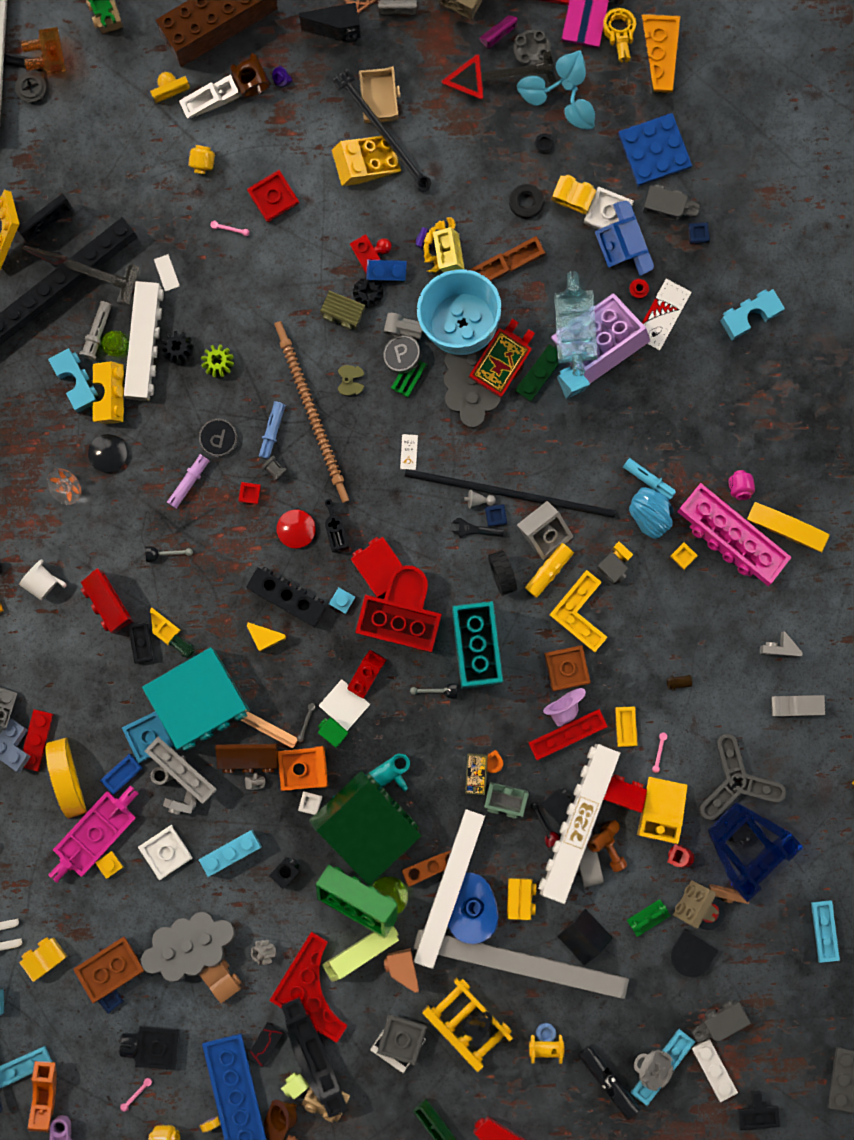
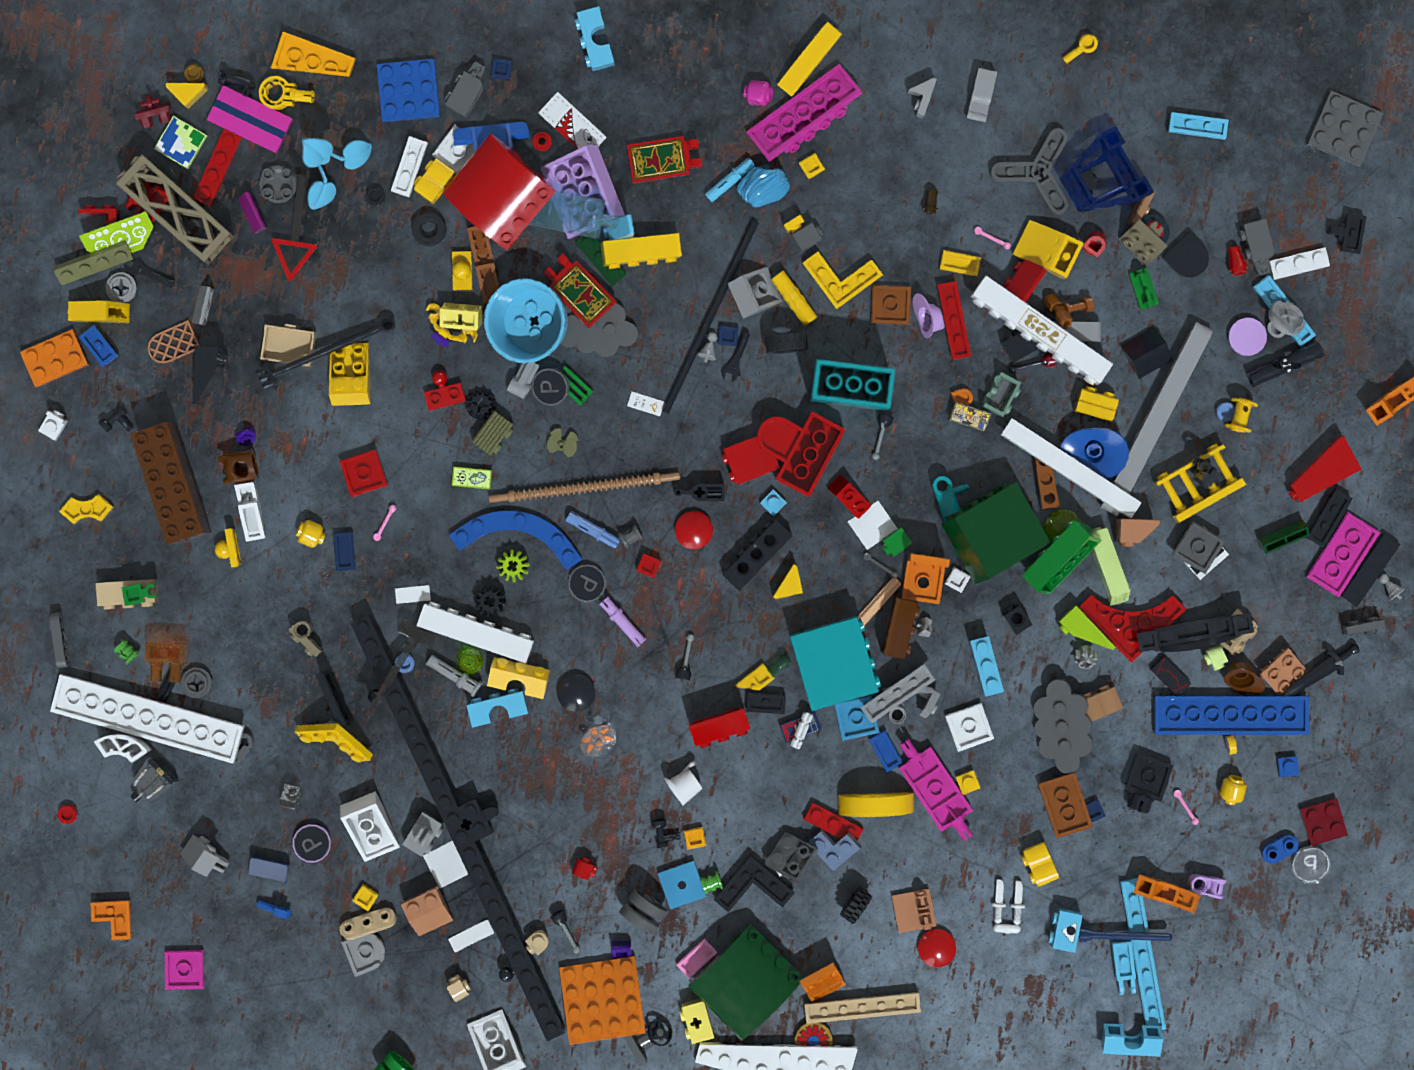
camera: 70 degrees left, 5 degrees up
blue plate [366,259,407,281] -> none
none -> bright green bush [114,639,140,665]
none -> dark tan plate [289,621,323,657]
none -> dark blue tile [333,531,356,571]
none -> white plate [391,136,428,198]
none -> medium blue tile [395,654,415,673]
none -> red slope [442,133,556,250]
none -> blue plate [449,511,582,570]
none -> yellow tile [452,251,473,291]
none -> tile [452,467,492,489]
none -> yellow brick [601,233,682,269]
none -> tile [627,136,702,184]
none -> dark blue tile [779,712,822,743]
none -> white axle [791,712,813,749]
none -> lime slope [1057,605,1116,650]
none -> red cone [1228,246,1248,276]
none -> lavender tile [1228,318,1267,356]

